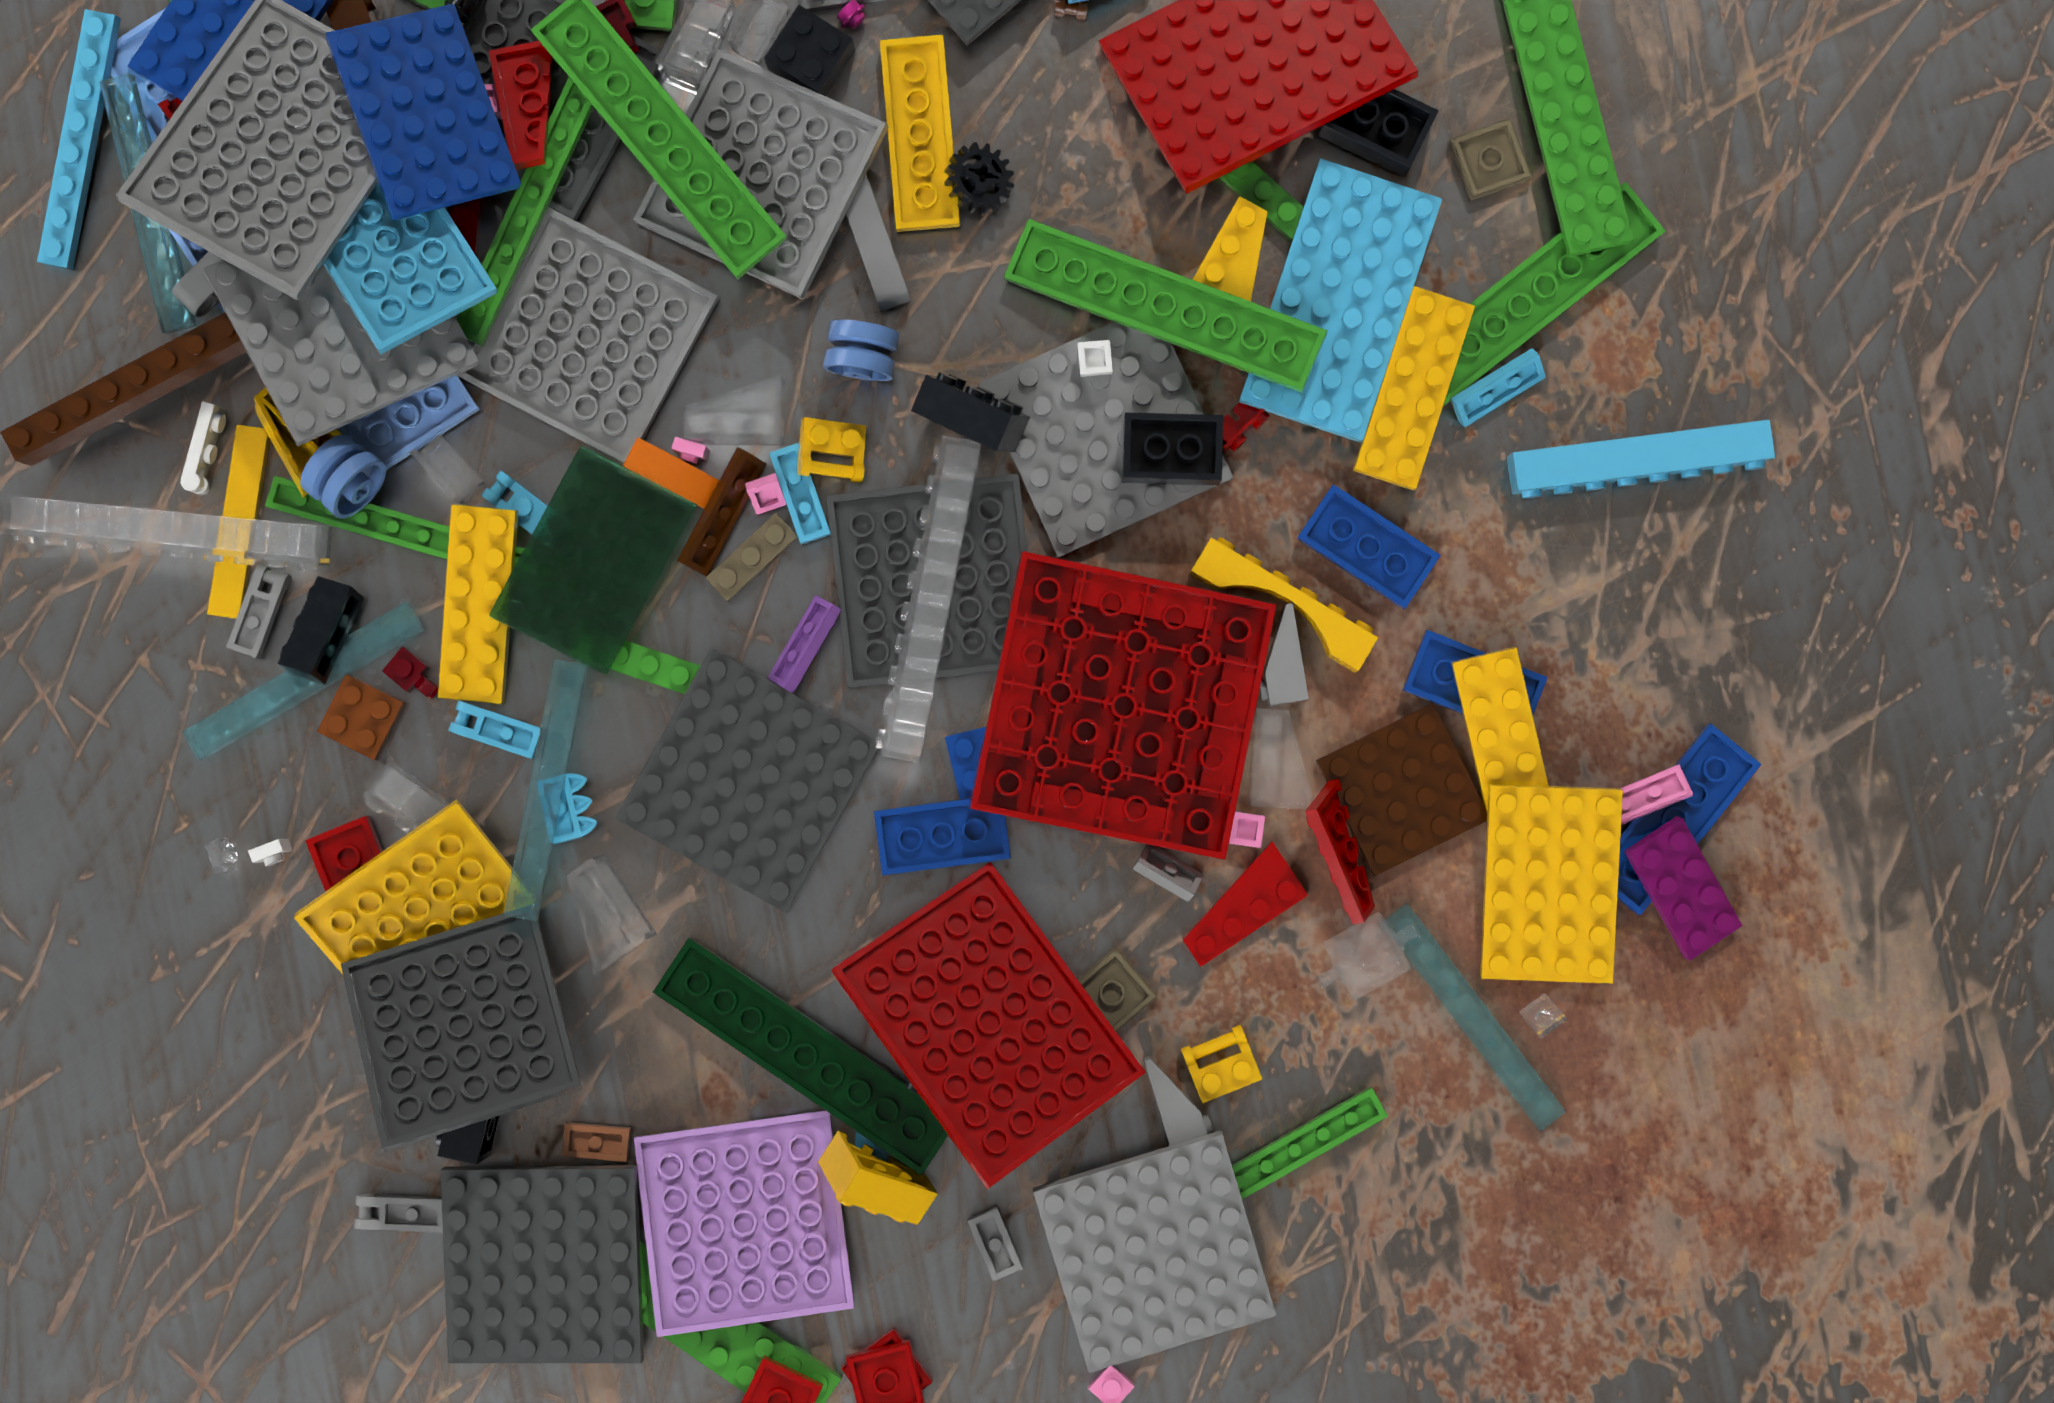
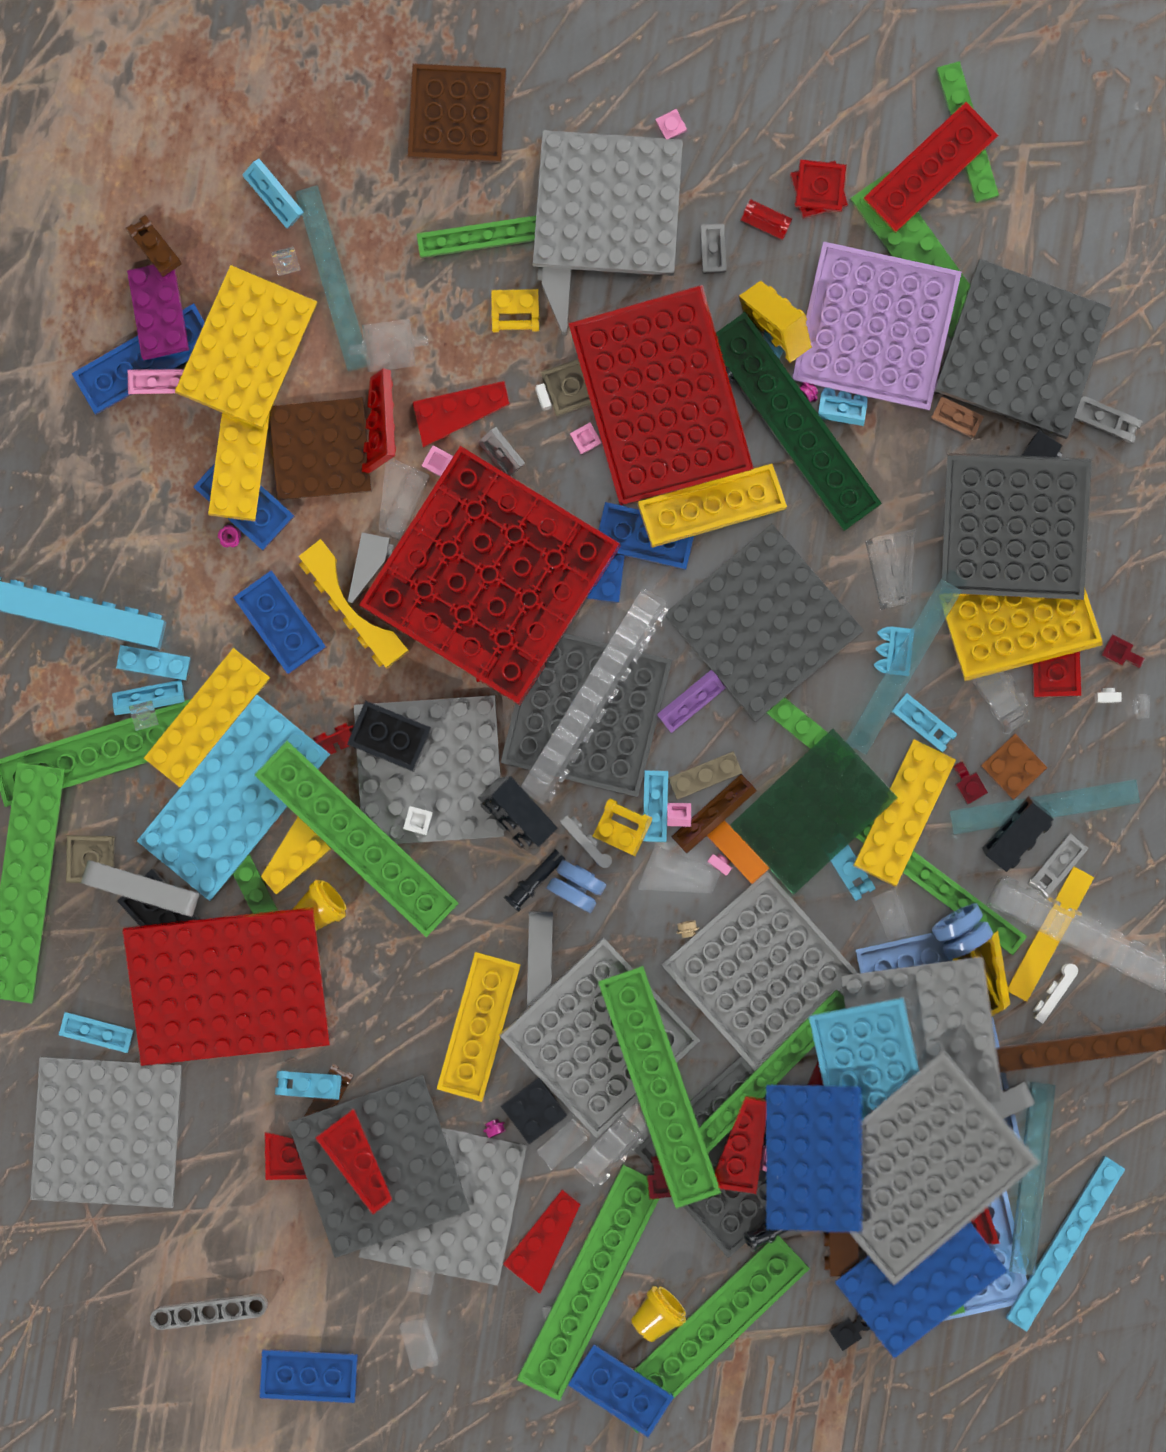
camera: 165 degrees left, 0 degrees up
black gear [944,142,1014,214] -> none
none -> light grey beam [81,860,199,917]
none -> medium azure plate [116,645,191,681]
none -> reddish brown plate [126,215,182,277]
none -> clear plate [129,700,159,731]
none -> dark pink plate [218,525,241,548]
none -> medium azure plate [242,159,304,228]
none -> yellow piece [291,880,346,931]
none -> reddish brown plate [408,63,506,163]
none -> black pin [503,849,566,912]
none -> white tile [535,383,551,411]
none -> light grey plate [560,816,612,868]
none -> bright pink plate [570,422,602,455]
none -> yellow plate [638,464,787,548]
none -> tan plate [676,920,699,938]
none -> red hinge [740,199,792,240]
none -> dark pink plate [800,382,818,403]
none -> medium azure plate [818,388,868,426]
none -> dark red plate [1101,634,1145,668]

